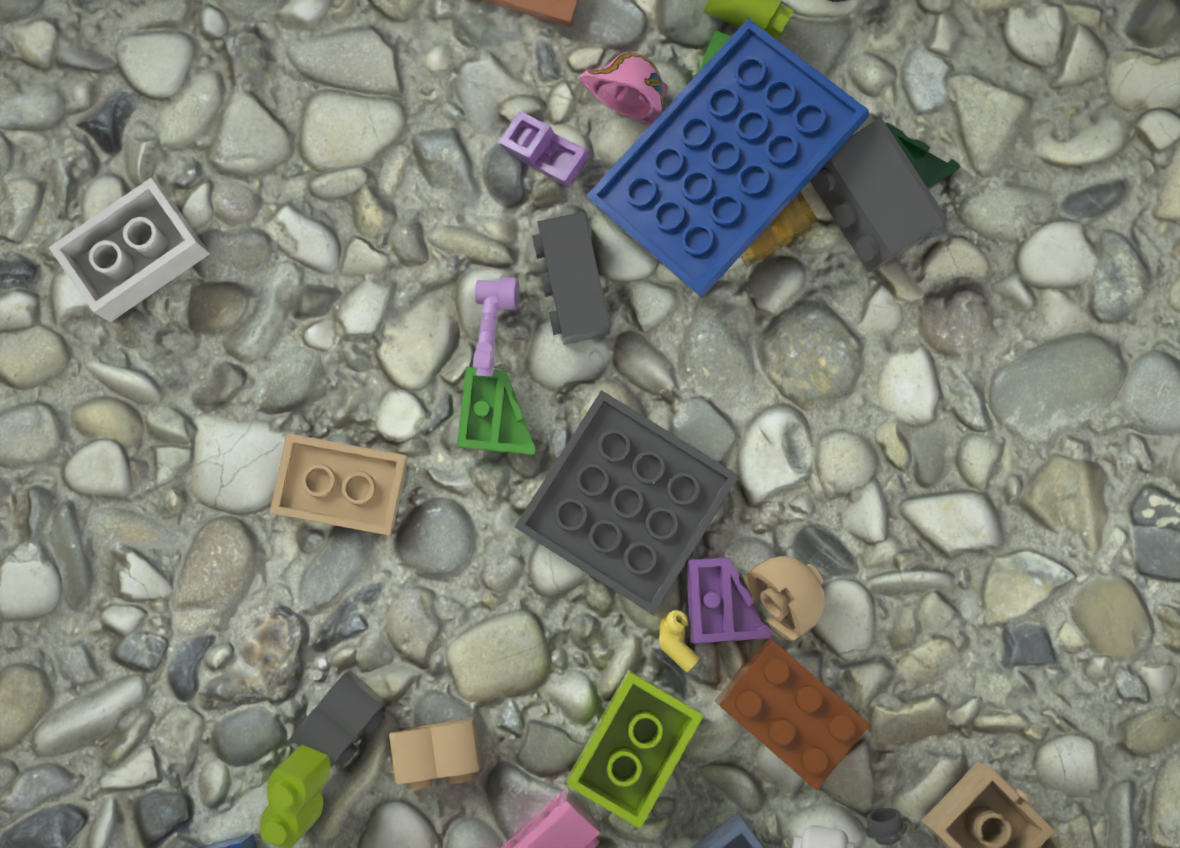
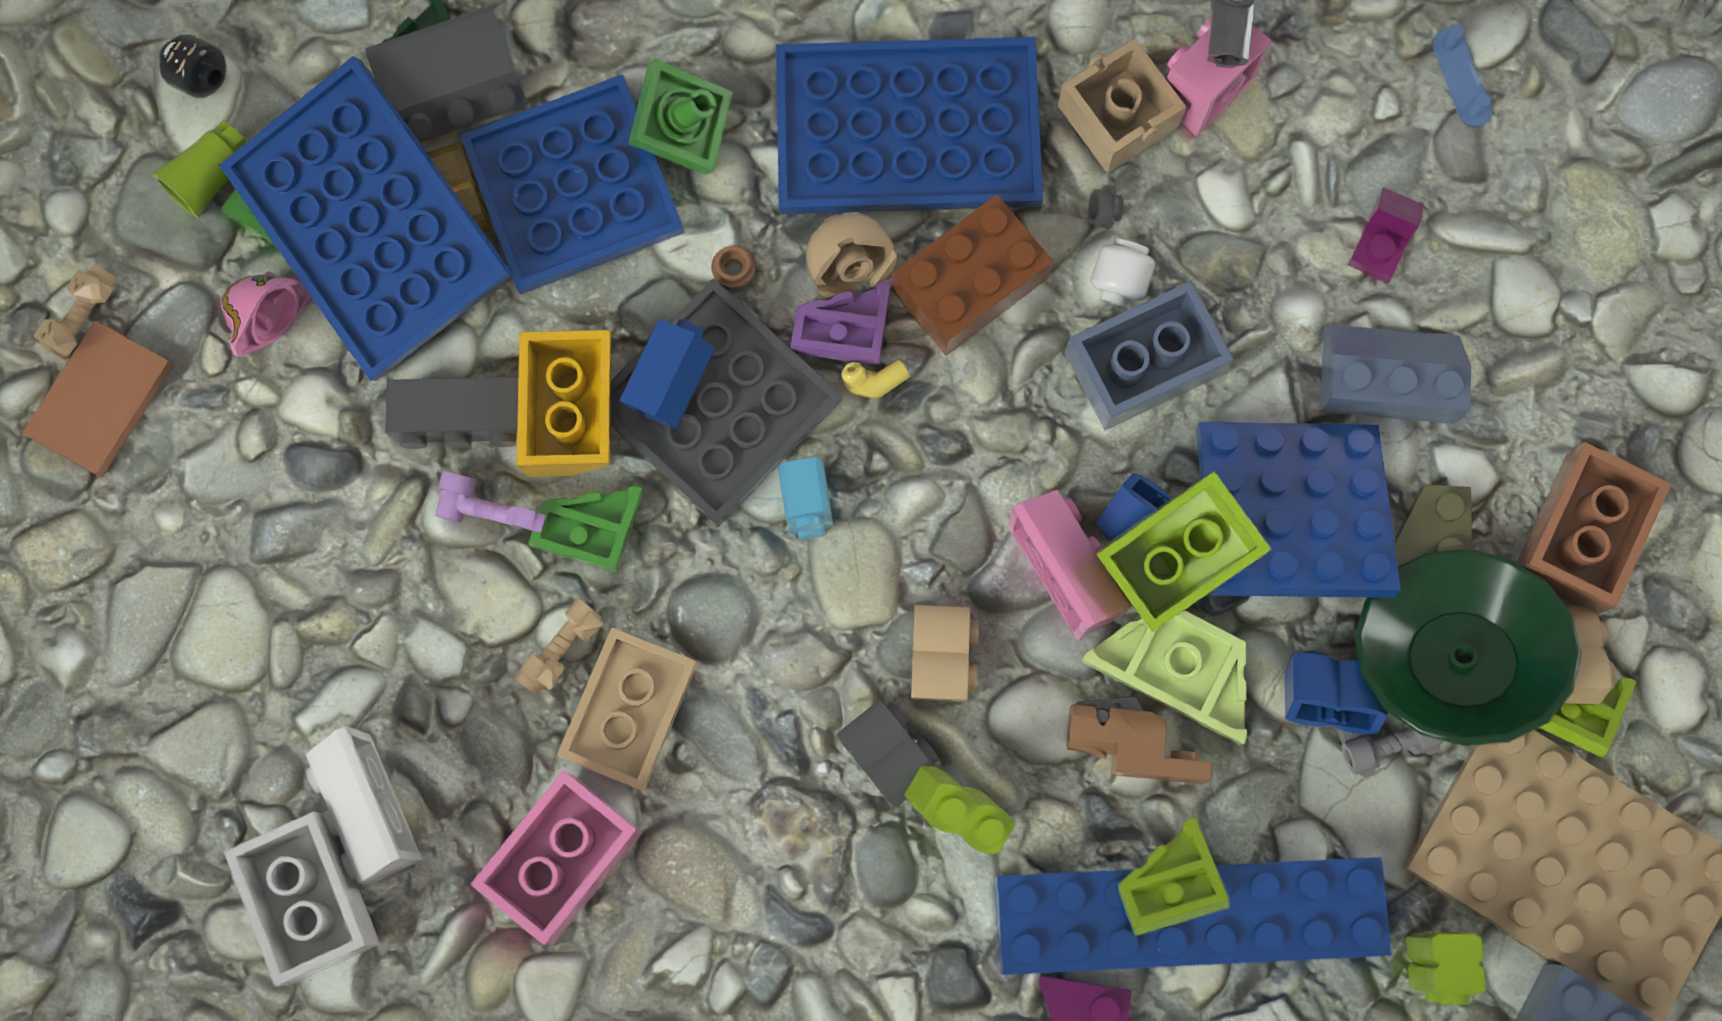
camera: 75 degrees left, 5 degrees down
medium lavender slope [498,111,590,188] -> none
lime brick [566,669,704,829] -> none
none -> white slope [306,726,423,885]
none -> blue plate [460,74,685,295]
none -> bright pink brick [470,770,643,946]
none -> tan piece [514,598,604,695]
none -> yellow slope [517,330,611,477]
none -> blue brick [619,319,715,429]
none -> bright green plate [628,59,732,175]
none -> medium nougat plate [711,245,756,290]
none -> blue plate [776,37,1043,214]
none -> medium azure brick [778,457,833,540]

